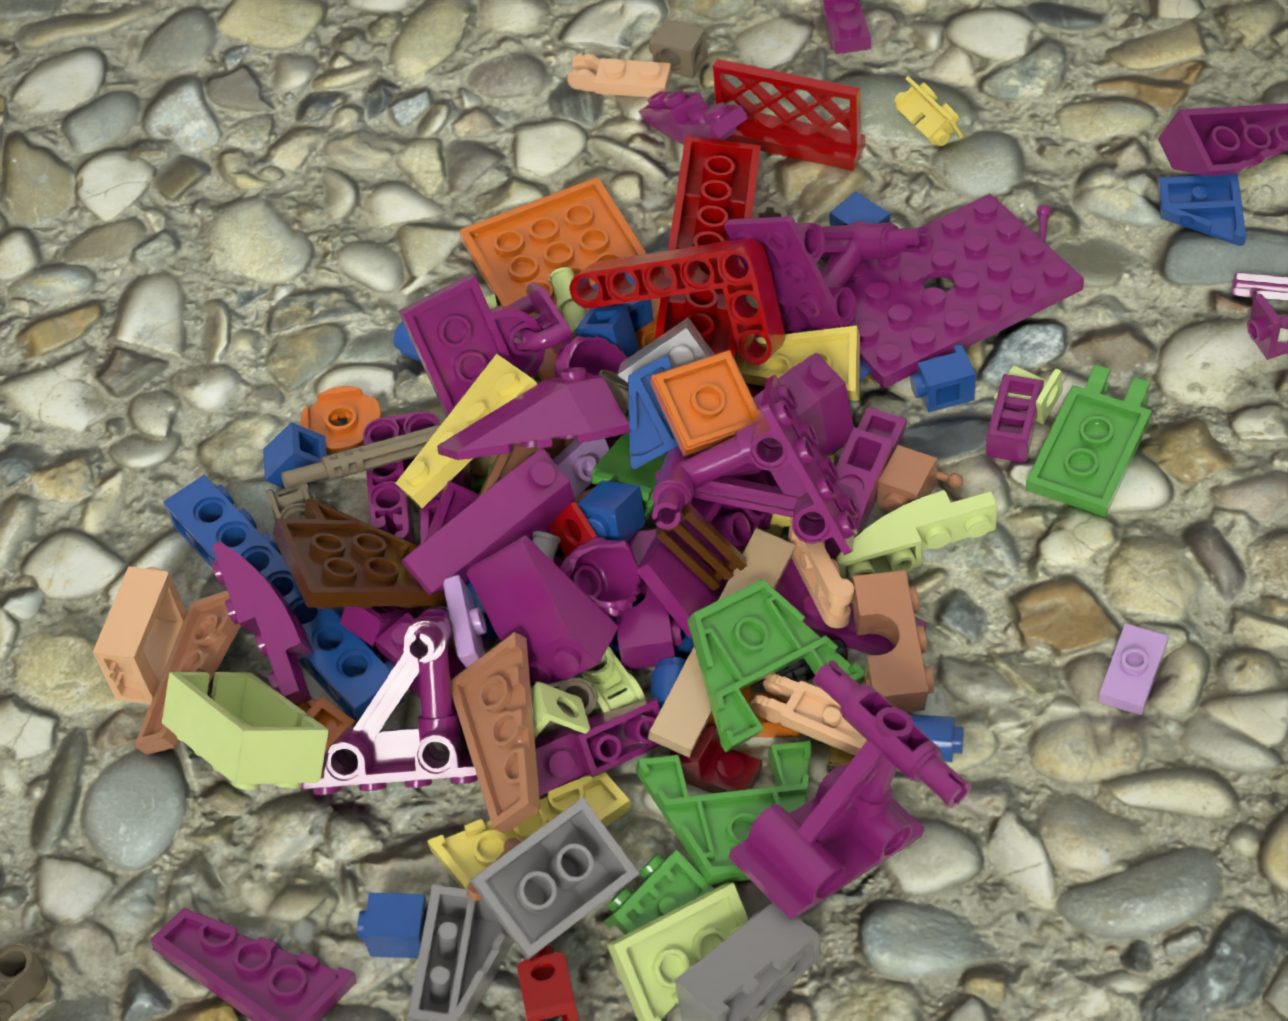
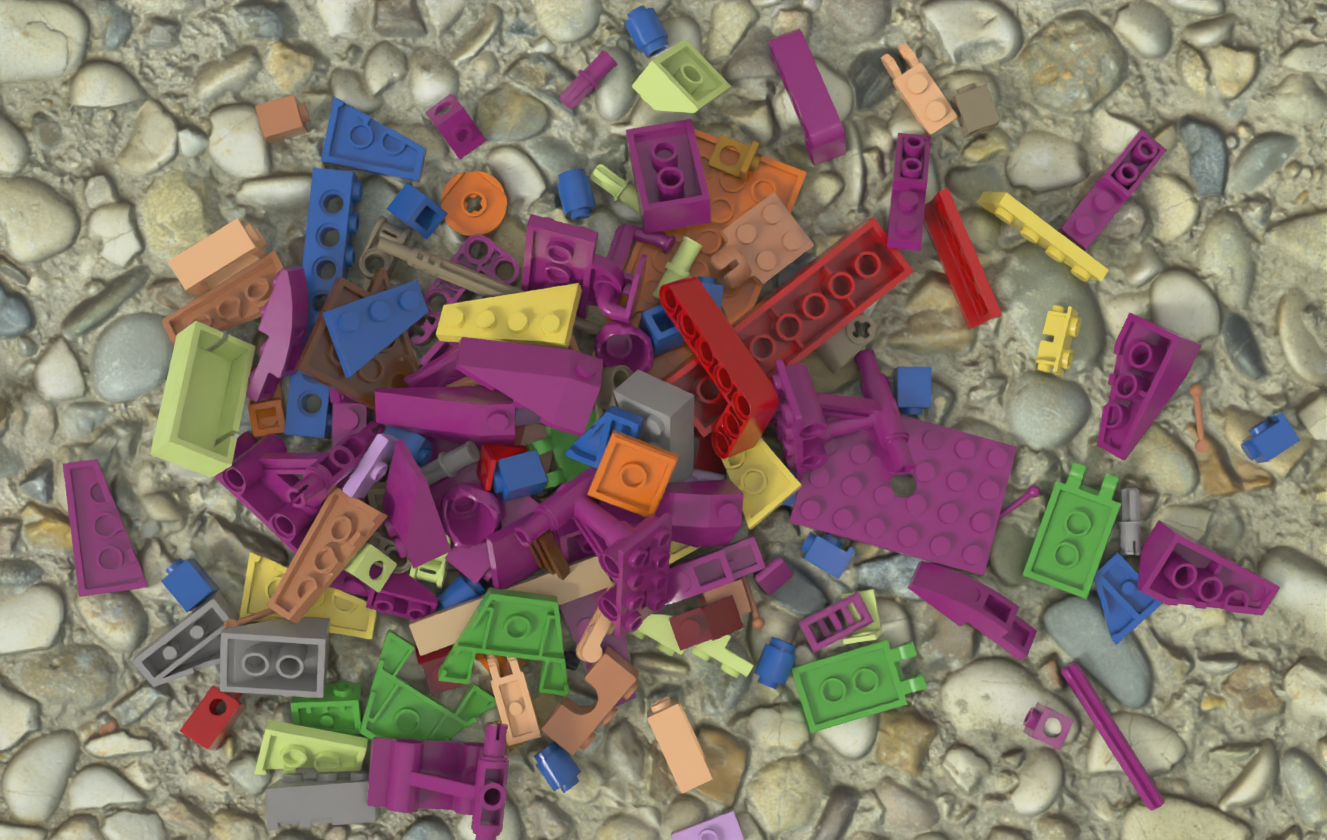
camera: 40 degrees right, 35 degrees up
none -> nougat brick [255,95,311,144]
none -> blue wing [321,96,427,183]
none -> blue wing [322,280,429,378]
none -> magenta bracket [425,94,486,159]
none -> magenta axle [559,50,618,110]
none -> blue brick [624,5,669,58]
none -> magenta slope [626,119,711,234]
none -> yellowish green slope [632,39,731,113]
none -> light nougat window [647,695,713,793]
none -> dark red slope [669,595,744,651]
none -> pearl gold bracket [708,135,762,181]
none -> nougat plate [708,192,814,290]
none -> magenta slope [754,556,793,595]
none -> blue brick [754,637,797,689]
none -> magenta beam [768,29,846,166]
none -> magenta slope [907,561,1037,661]
none -> light yellow wing [976,191,1109,282]
none -> bright green tile [1022,462,1122,599]
none -> magenta wedge [1097,312,1202,460]
none -> light grey axle [1116,487,1144,555]
none -> nougat hinge [1189,384,1210,453]
none -> blue brick [1241,412,1300,463]

